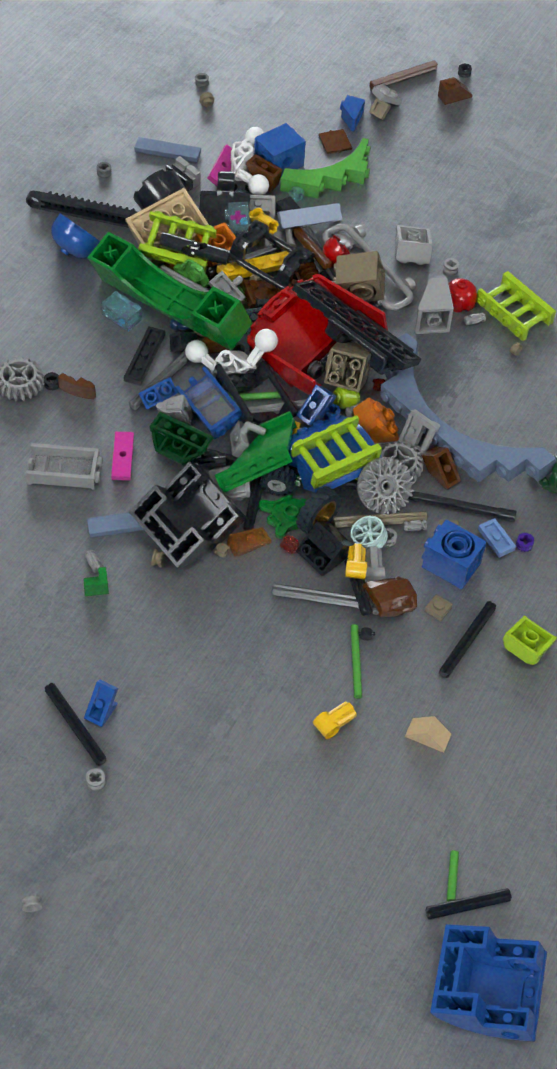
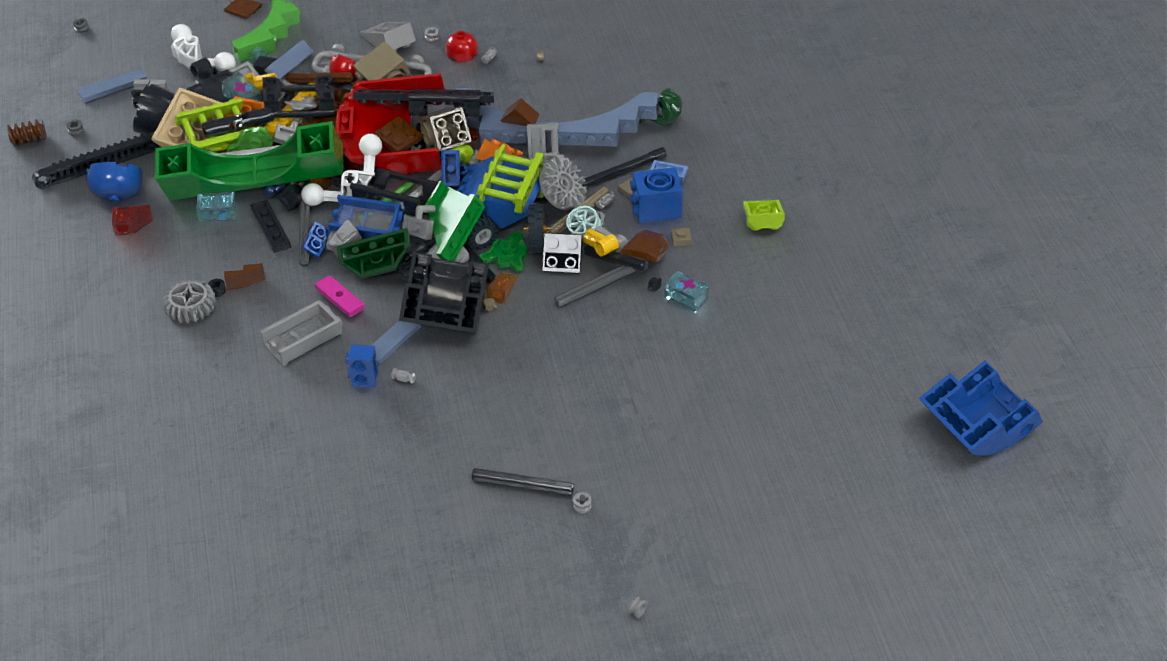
camera: 40 degrees left, 10 degrees down
green panel [83,567,109,597] -> none
blue slope [84,680,118,727] -> none
dark tan bush [151,548,165,567] -> none
dark tan plate [199,92,215,107] -> none
dark pink tile [207,144,232,186] -> none
reddish brown slope [246,154,283,193] -> none
blue brick [254,123,306,177] -> none
clear red bush [280,535,299,554] -> none
yellow piece [313,701,357,739] -> none
bright green piece [350,624,362,699] -> none
tan slope [405,716,451,753] -> none
light grey slope [415,277,454,334] -> none
reddish brown slope [421,447,461,489] -> none
black axle [425,888,512,919] -> none
black axle [439,601,496,678] -> none
bright green piece [447,850,459,901] -> none
lime fence [477,271,556,341] -> none
dark purple bush [516,533,534,552] -> none
none -> reddish brown piece [7,119,47,146]
none -> clear red slope [111,205,153,236]
none -> light grey plate [285,97,317,110]
none -> blue brick [345,345,379,388]
none -> reddish brown plate [373,116,423,152]
none -> reddish brown slope [501,98,539,126]
none -> clear light blue brick [664,271,709,312]

